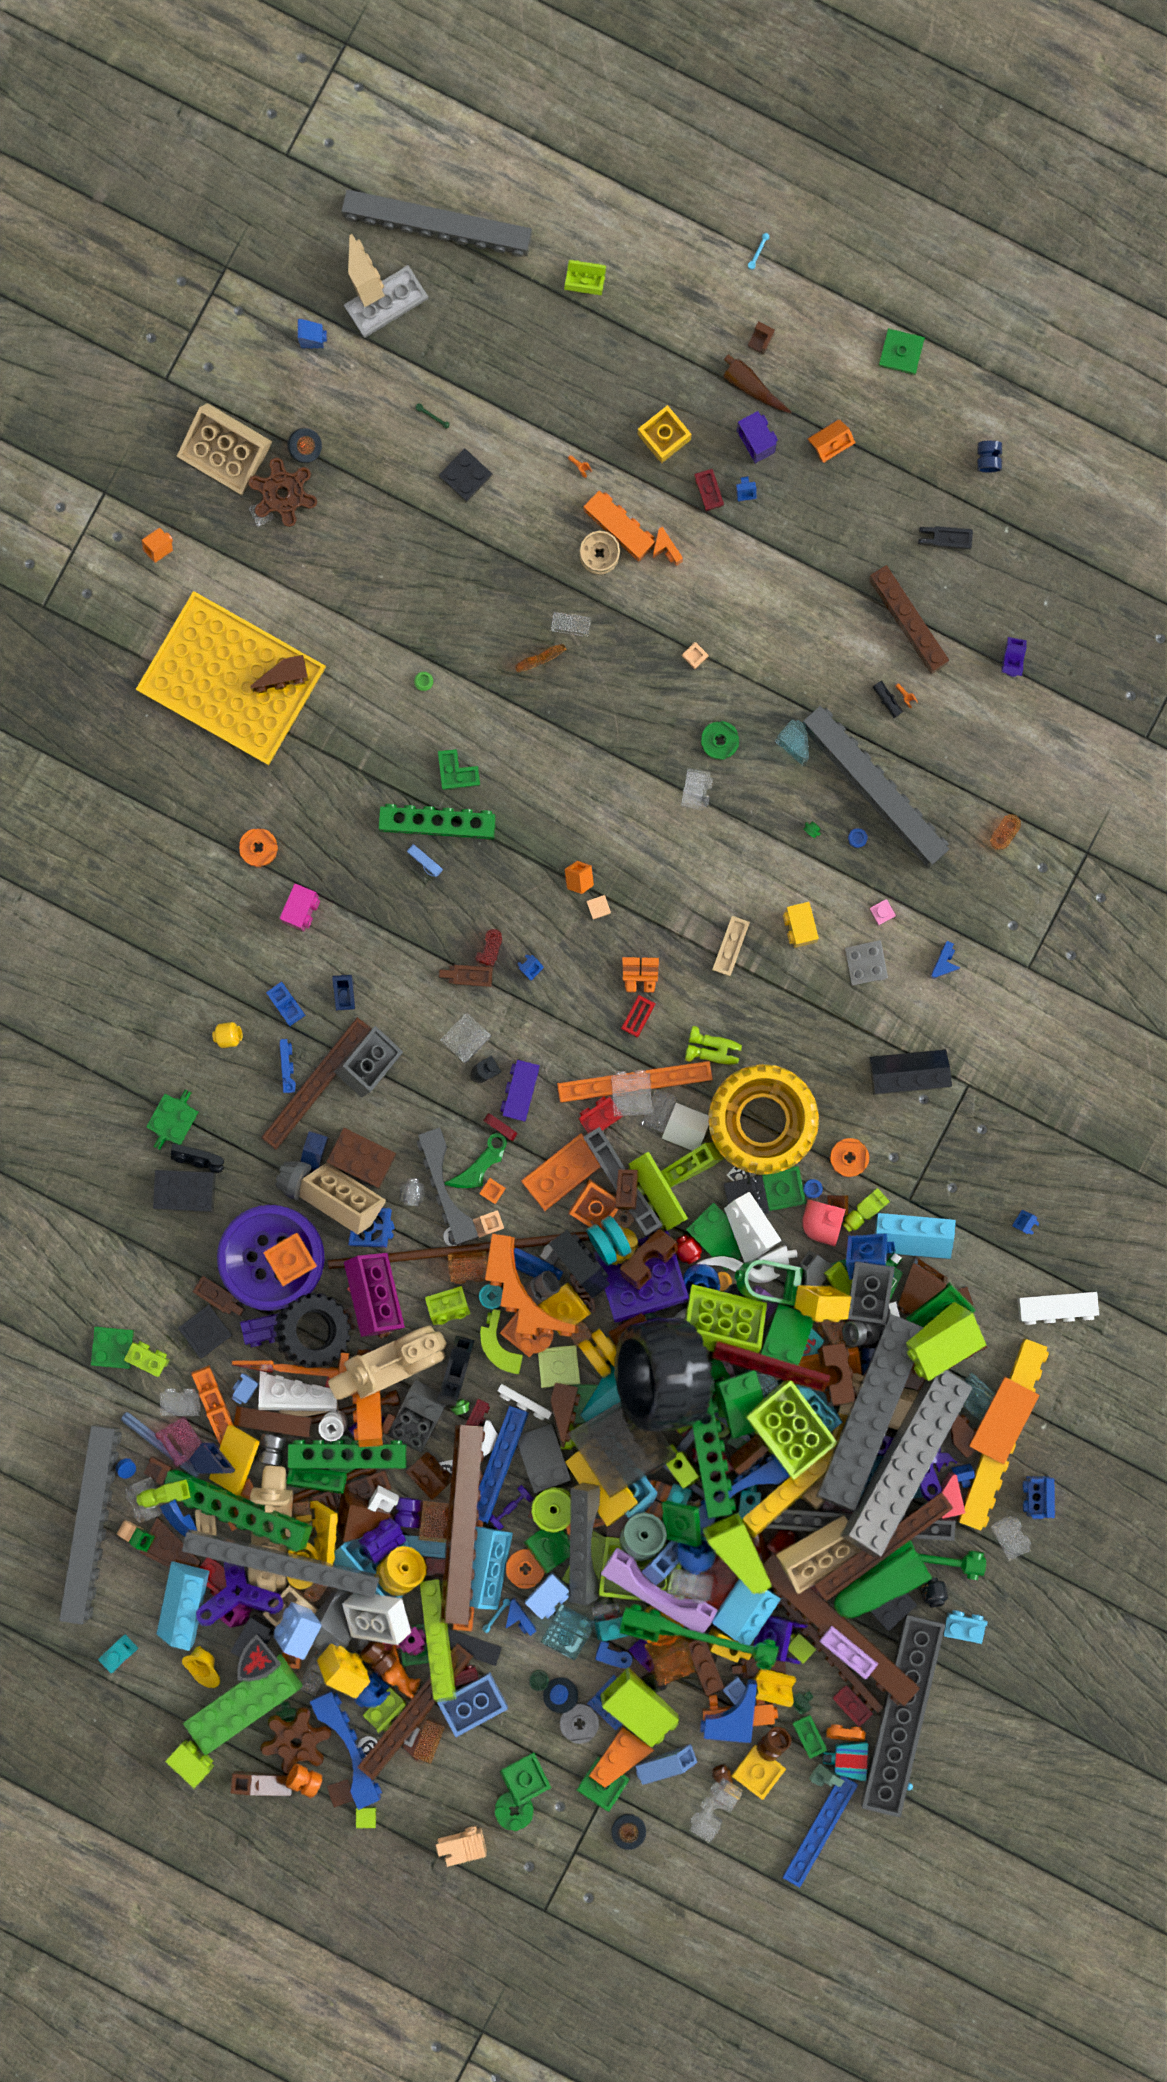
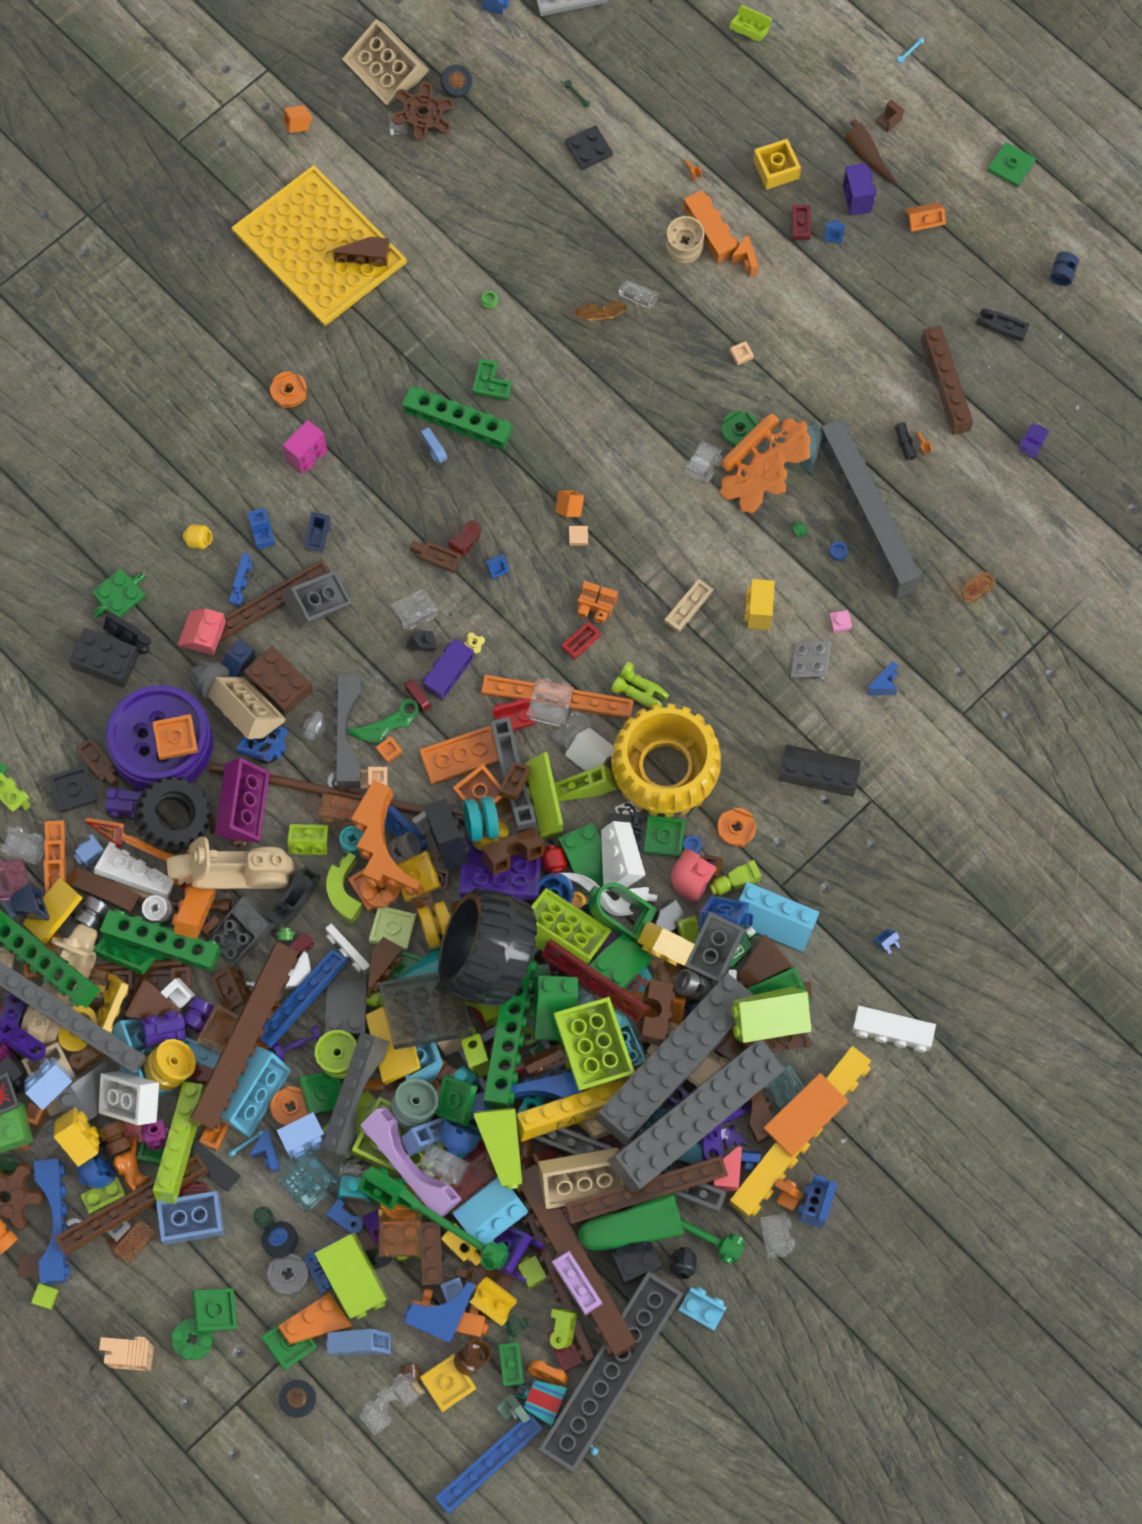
camera: 15 degrees right, 15 degrees down
none -> coral slope [178,609,226,656]
none -> light yellow plate [464,633,485,653]
none -> lime leg [550,1308,578,1349]
none -> orange plant [719,414,811,513]
none -> orange bracket [775,1178,803,1211]

